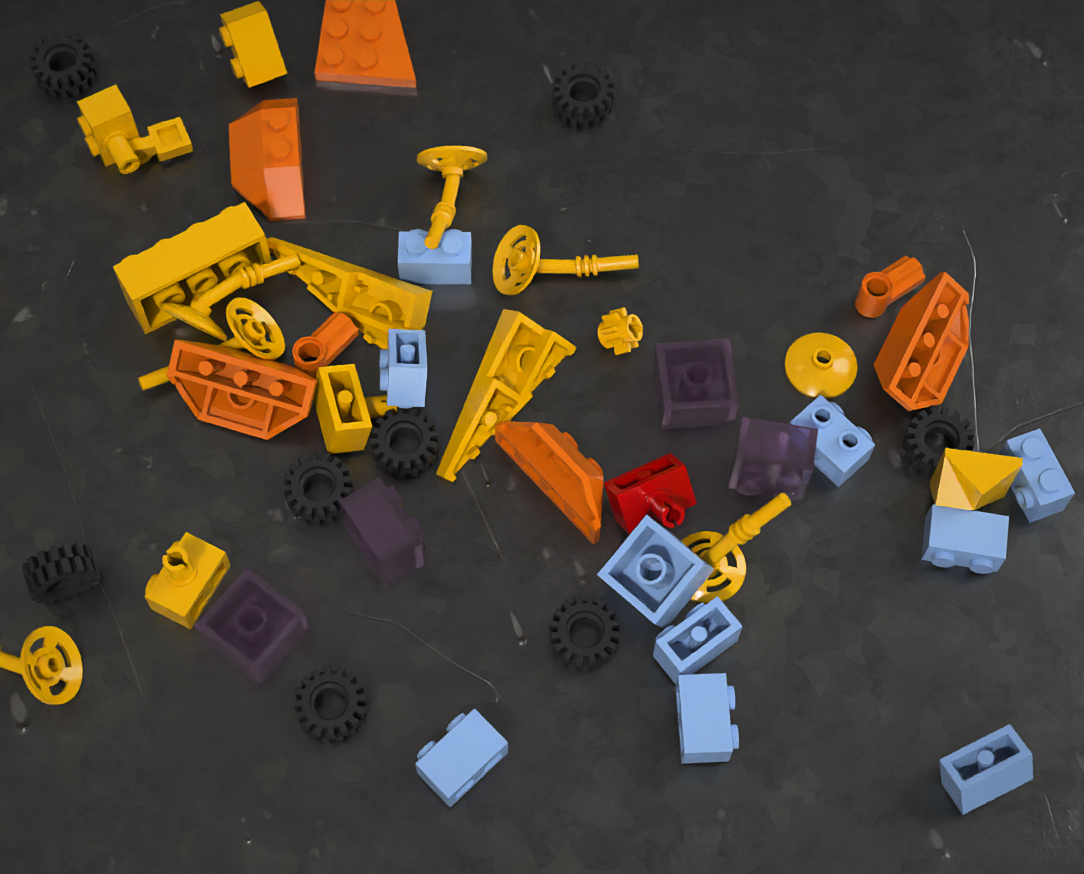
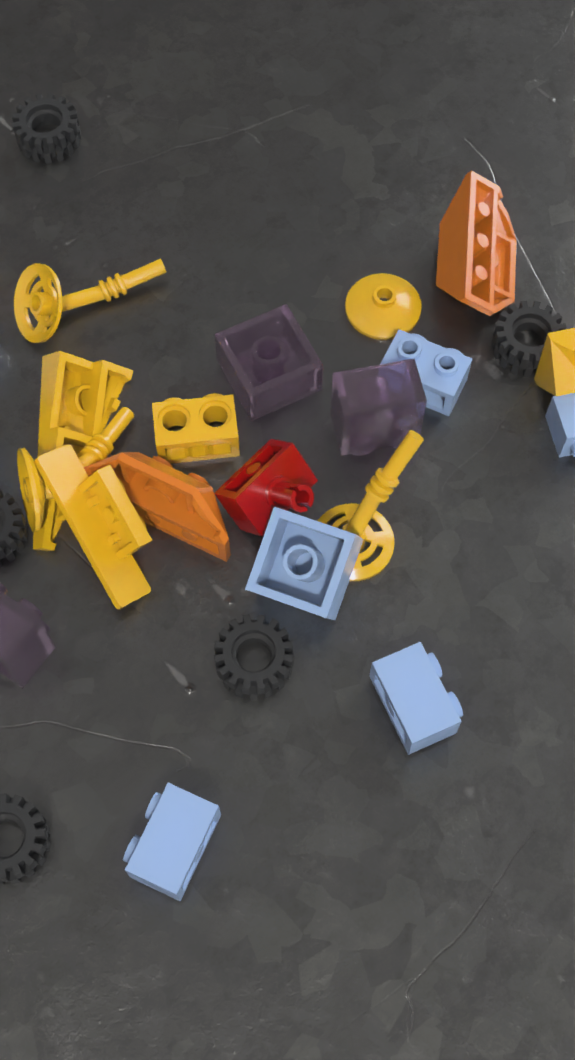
camera: 20 degrees left, 0 degrees up
yellow gear [598,307,643,355] -> none
light blue brick [653,596,742,684] -> none
orange piece [855,255,926,318] -> none
none -> yellow dish [17,407,134,532]
none -> yellow bracket [34,444,152,609]
none -> yellow brick [152,393,240,464]

